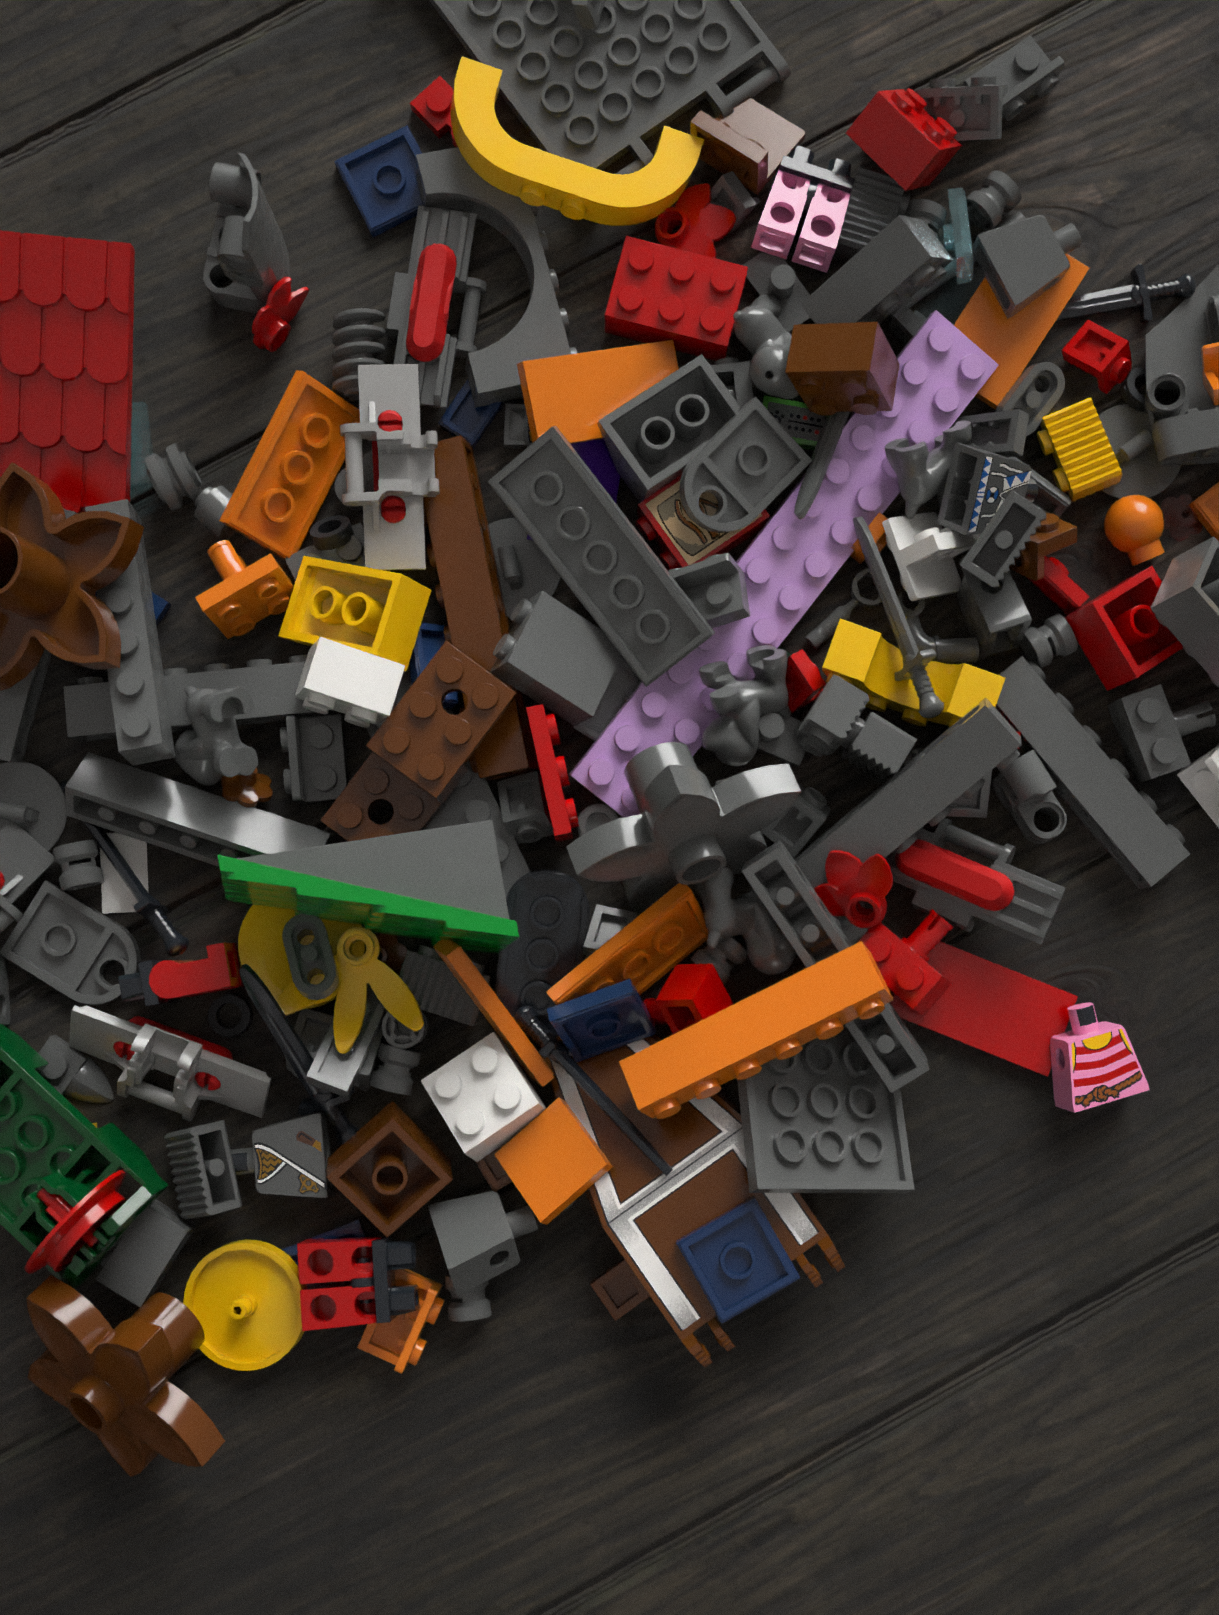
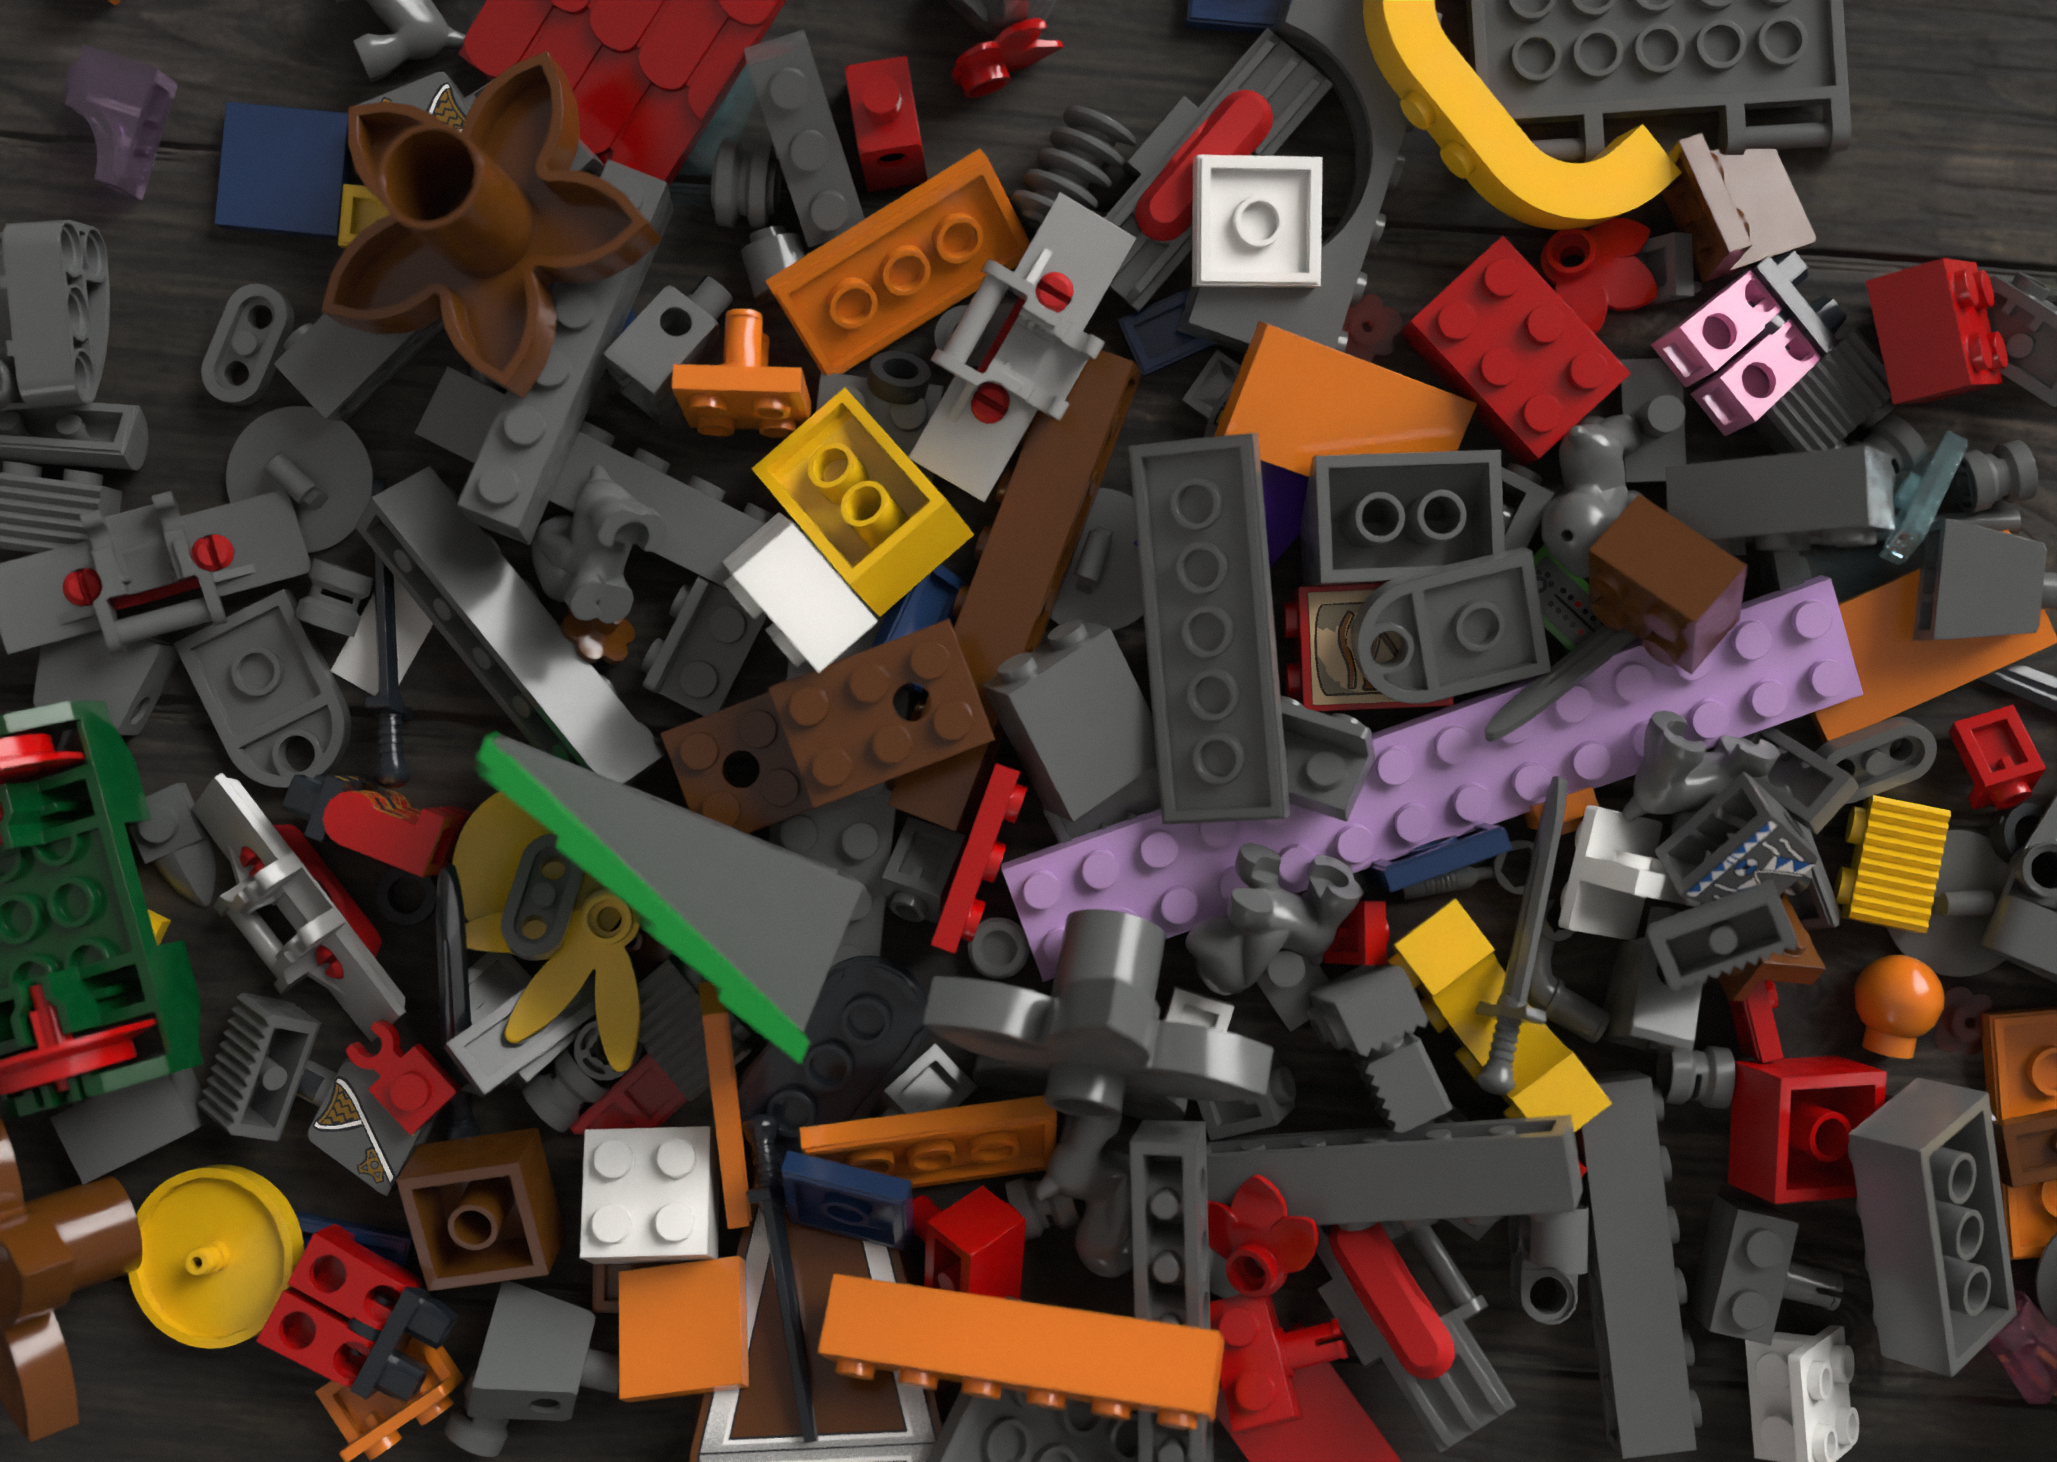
camera: 35 degrees right, 5 degrees up
none -> red plate [346,1019,463,1136]
none -> red tile [569,1053,687,1134]
none -> dark grey torso [603,276,733,426]
none -> dark grey brick [744,29,865,248]
none -> red torso [845,56,928,193]
none -> white tile [1192,155,1322,288]
none -> clear red plant [1342,294,1402,362]
none -> dark blue tile [1367,823,1512,892]

